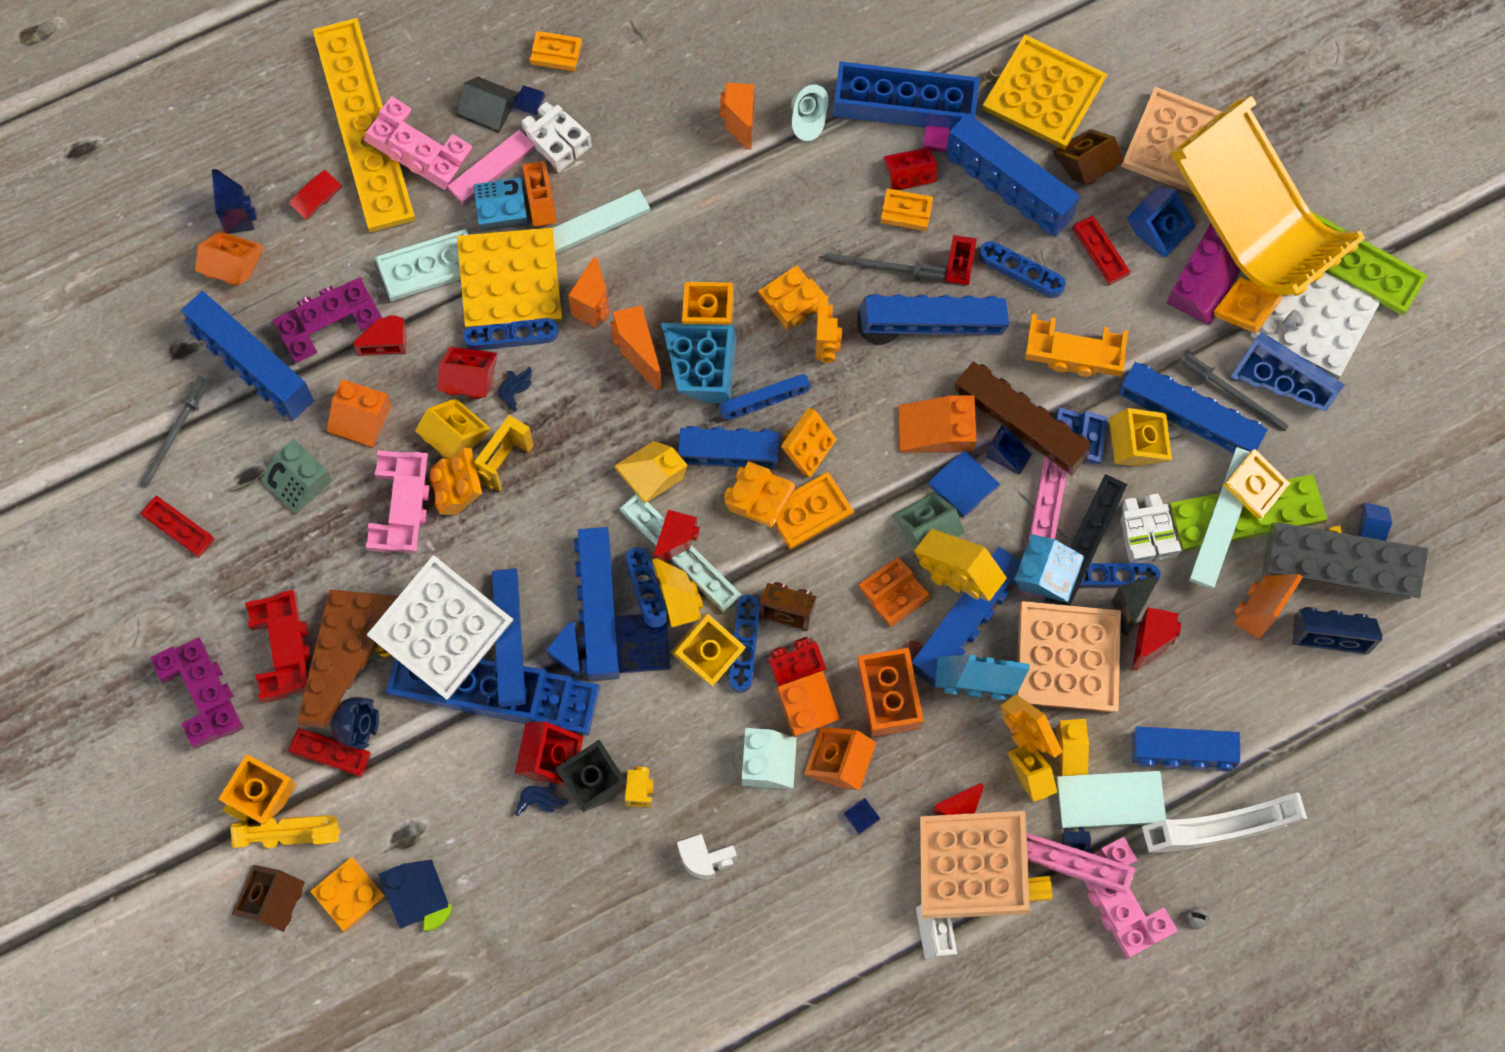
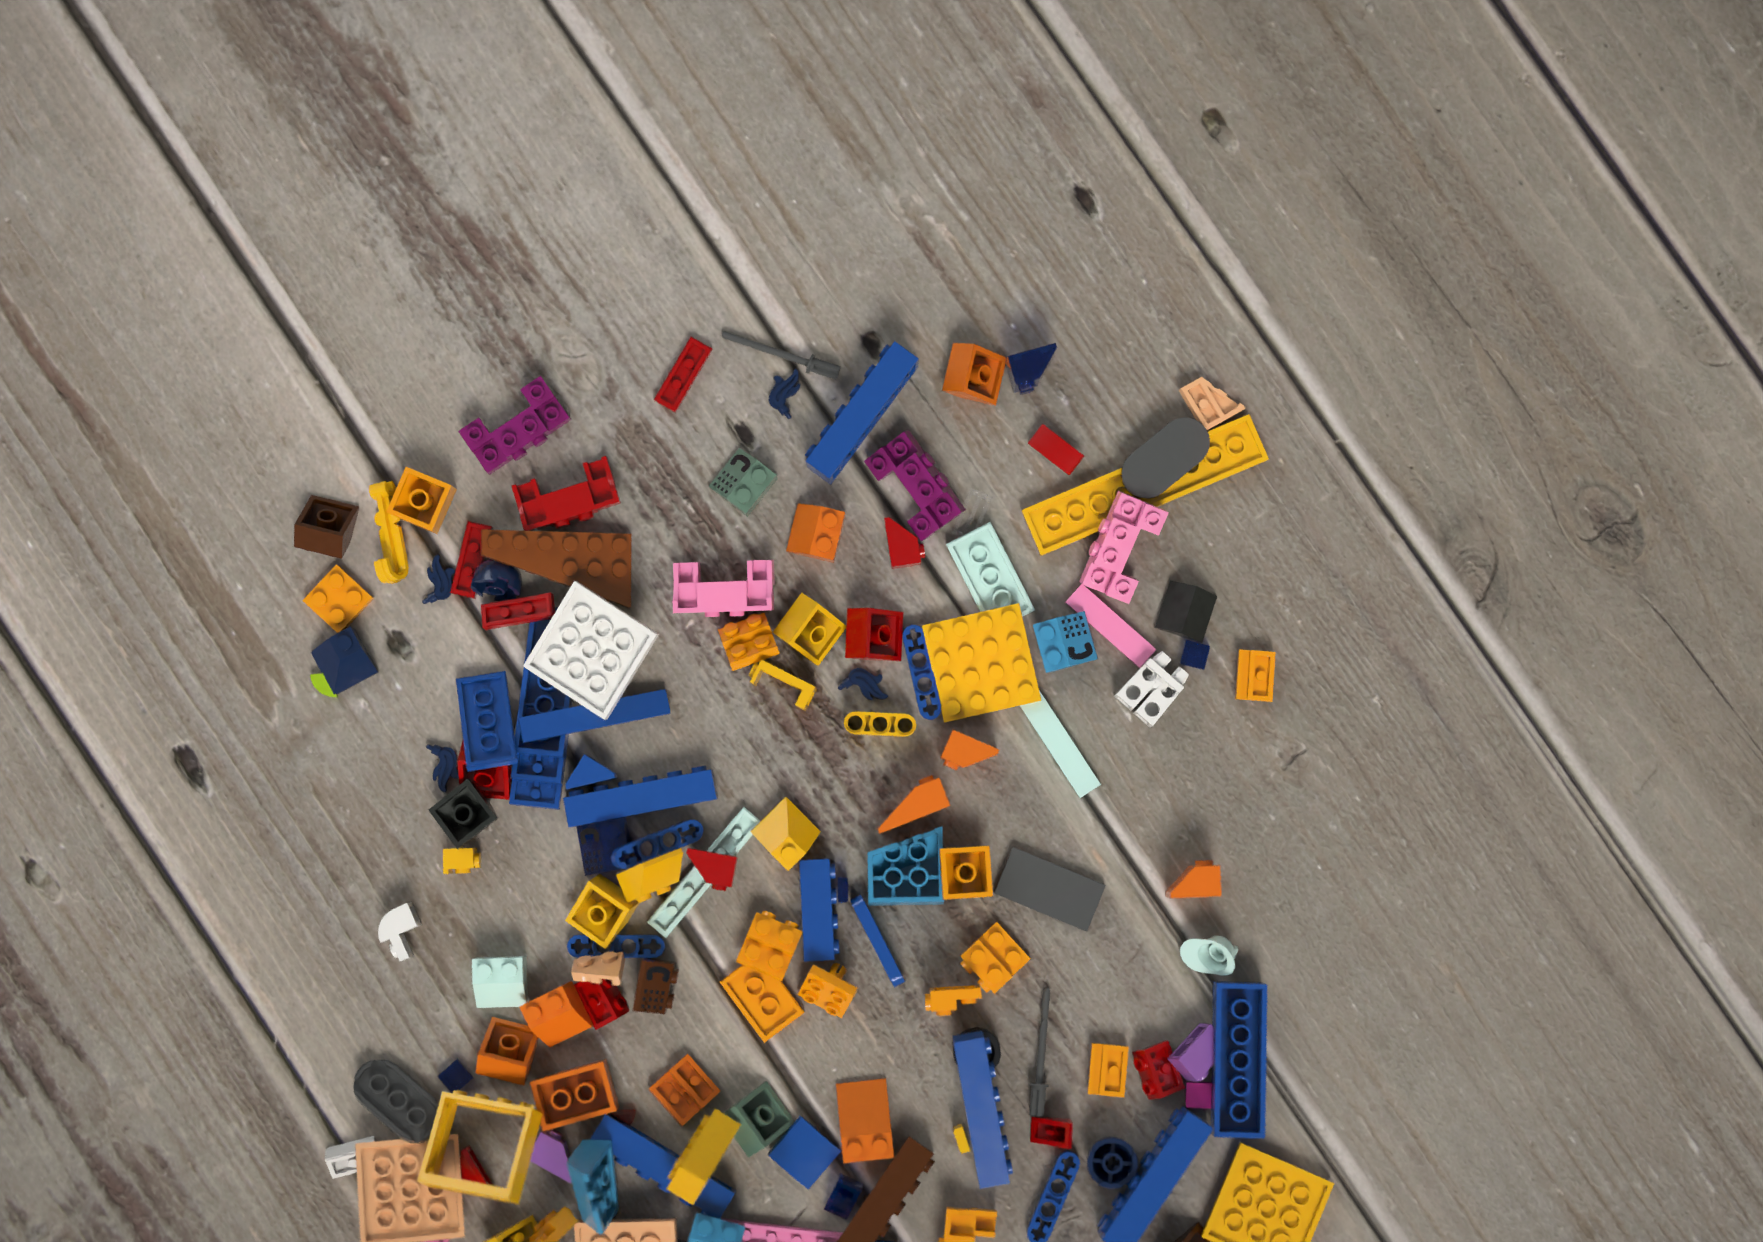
camera: 90 degrees right, 15 degrees up
orange slope [522,160,557,227] -> none
dark tan hand [978,65,1002,92] -> none
none -> dark grey tile [353,1059,439,1144]
none -> yellow window [417,1090,543,1204]
none -> dark blue piece [422,555,455,604]
none -> blue tile [456,671,518,771]
none -> red tile [481,592,555,630]
none -> medium lavender slope [530,1129,572,1183]
none -> light nougat wing [571,951,625,985]
none -> dark blue piece [769,369,800,419]
none -> clear blue tile [838,877,848,903]
none -> yellow beam [844,711,916,737]
none -> yellow tile [953,1124,970,1154]
none -> dark grey tile [994,847,1106,932]
none -> dark blue cylinder [1087,1136,1138,1189]
none -> dark grey tile [1121,417,1210,499]
none -> medium lavender slope [1167,1023,1214,1082]
none -> light nougat wing [1179,377,1246,431]

